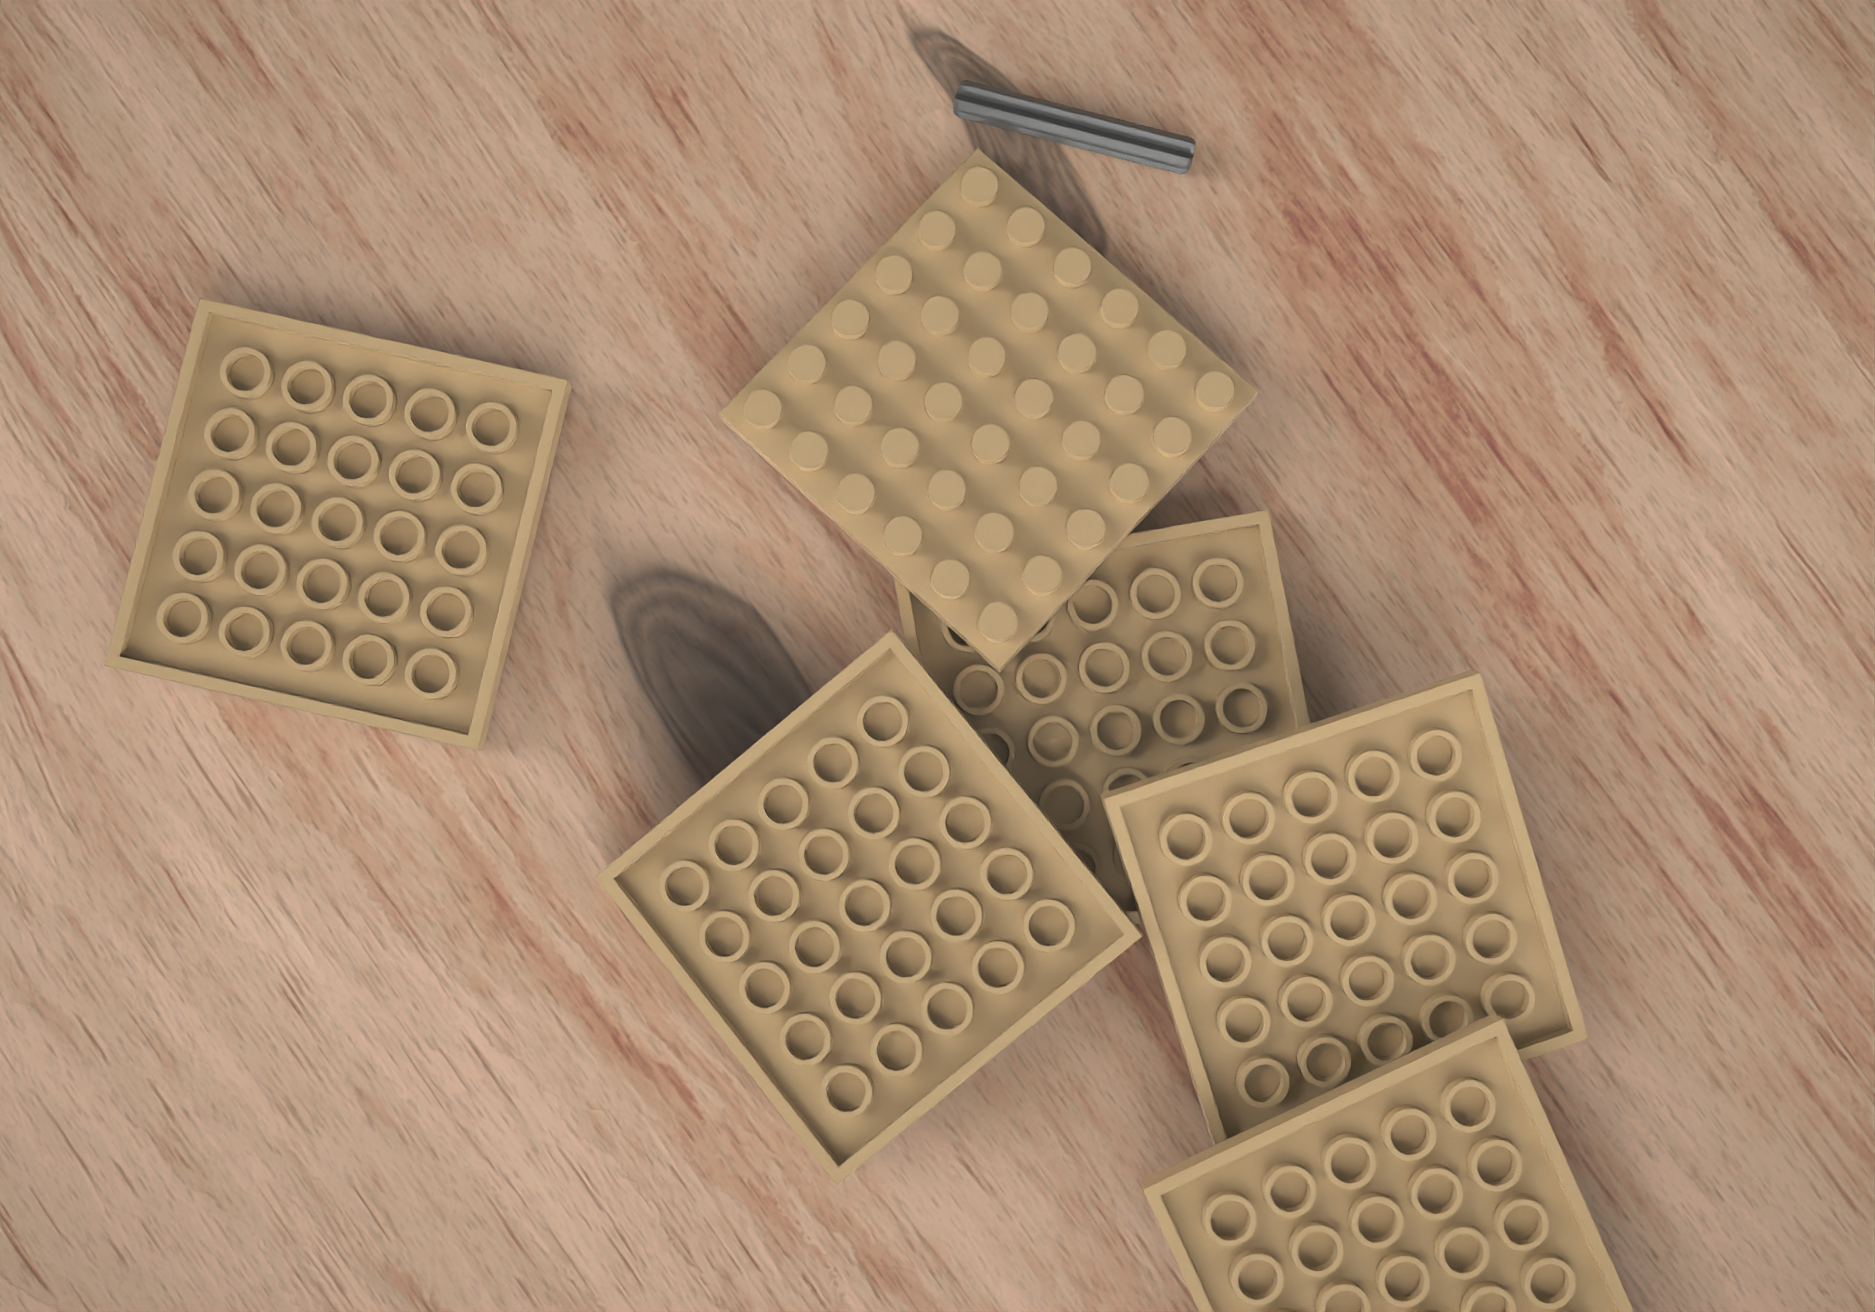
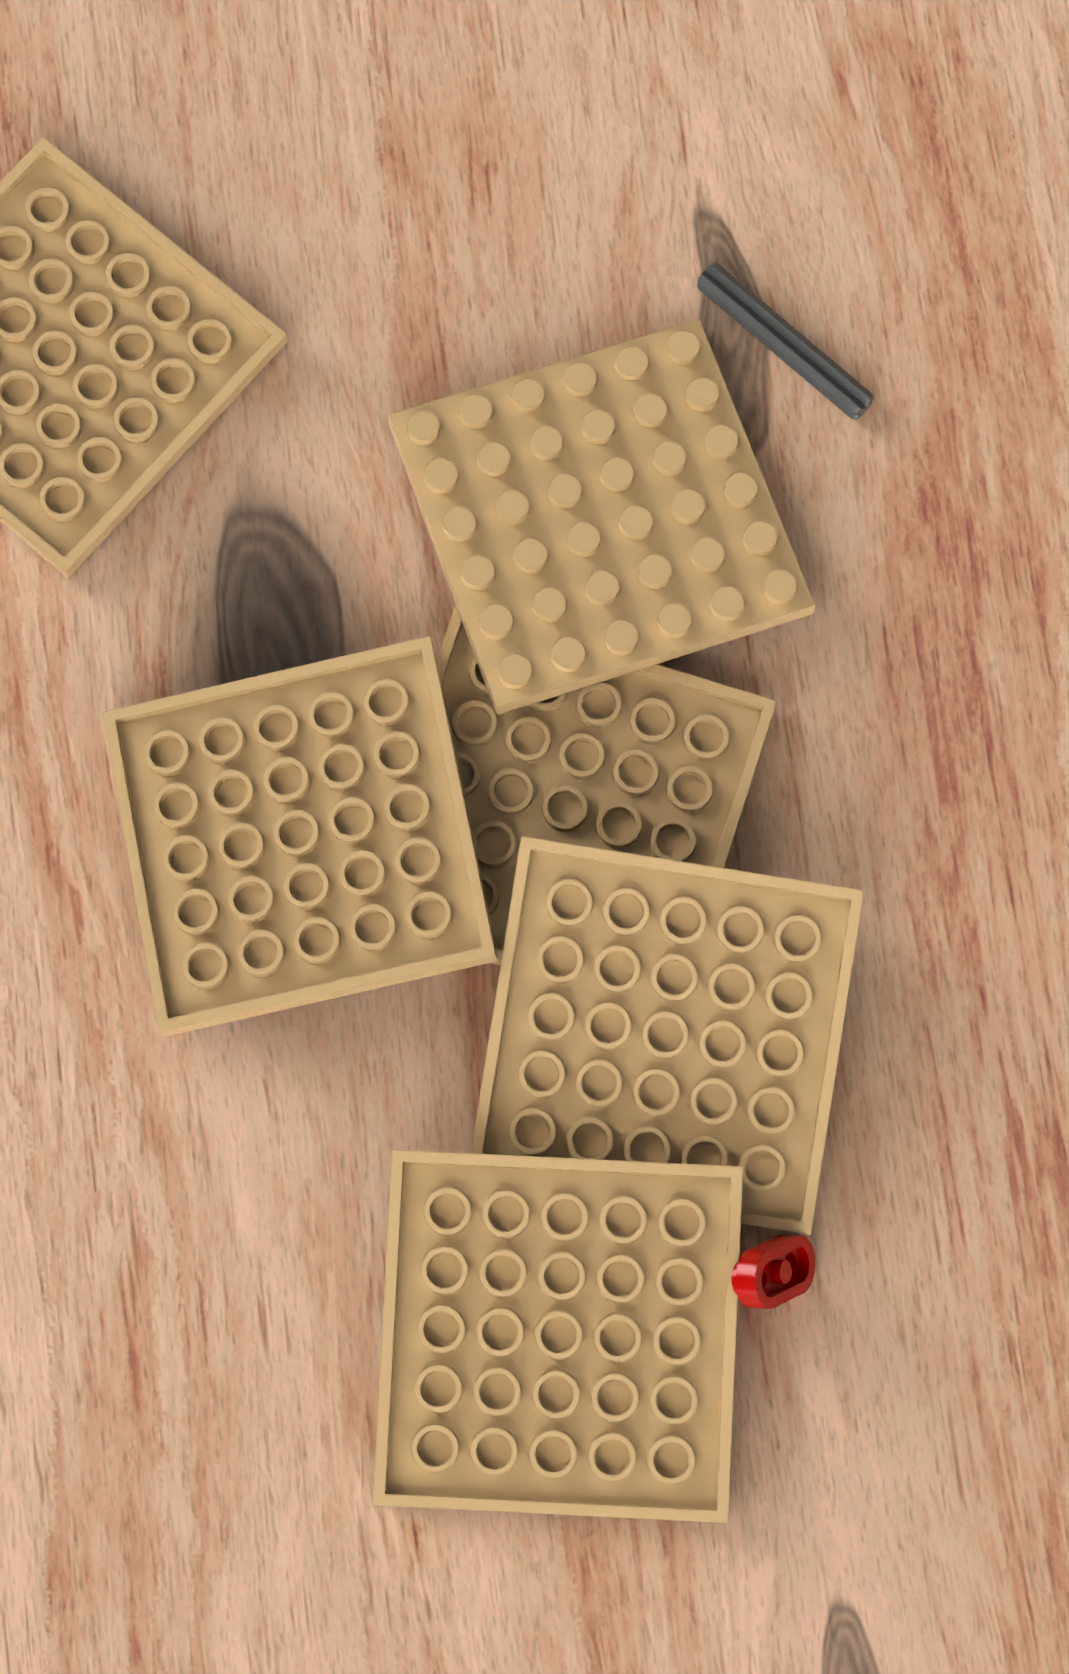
camera: 30 degrees right, 10 degrees down
none -> red plate [731,1235,815,1309]

